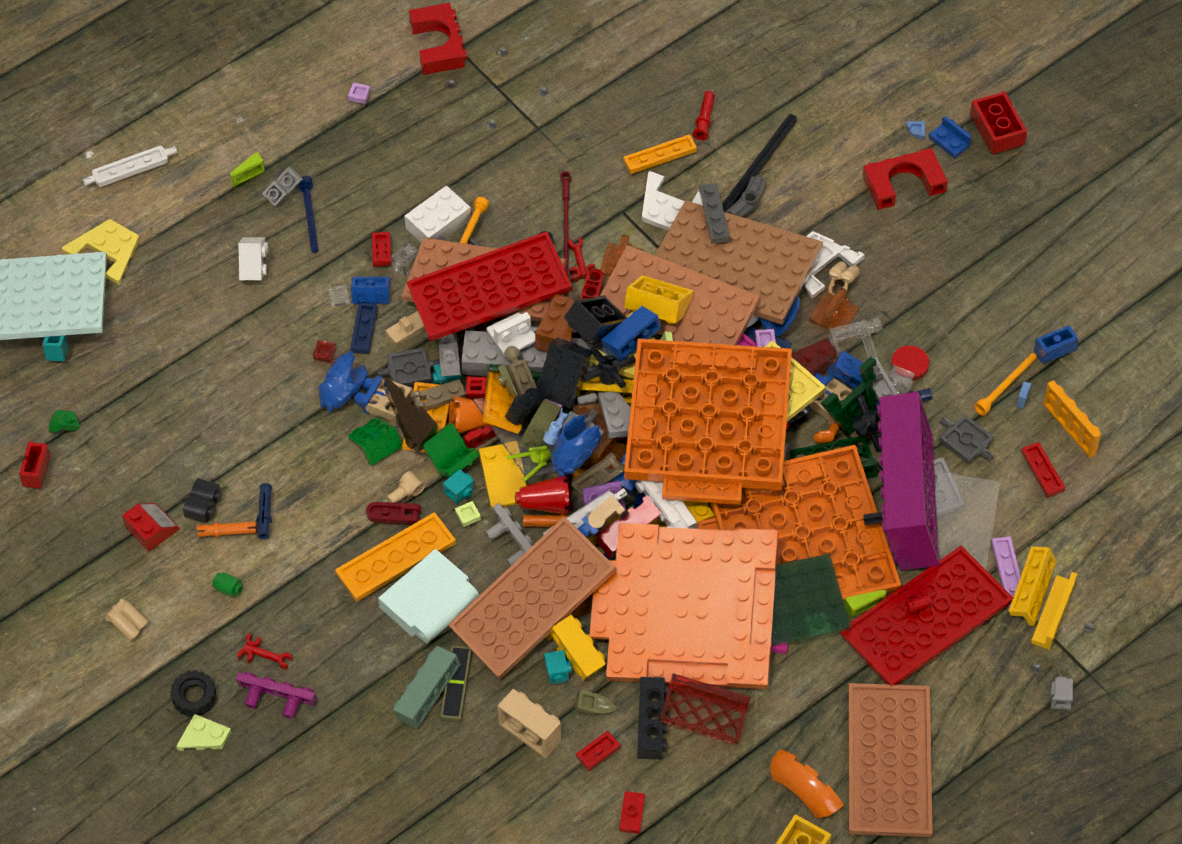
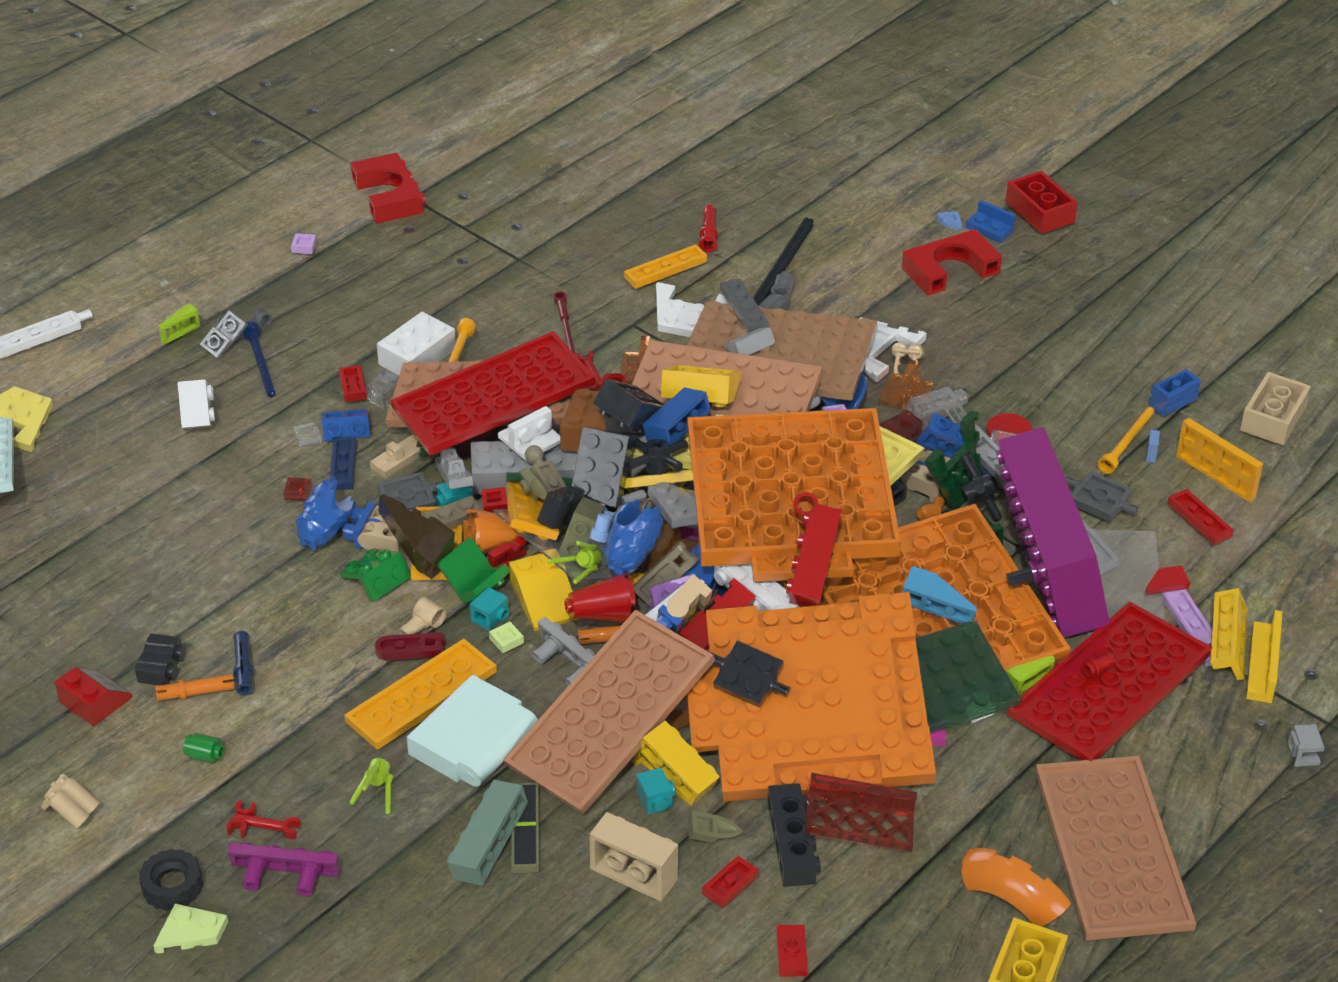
camera: 10 degrees left, 15 degrees down
none -> dark grey plate [251,309,272,330]
none -> lime plant [349,758,393,815]
none -> black plate [711,640,791,708]
none -> light grey slope [724,327,775,355]
none -> red hinge [786,492,842,607]
none -> dark azure slope [902,566,977,627]
none -> red tile [1145,565,1190,595]
none -> tan brick [1240,372,1311,446]

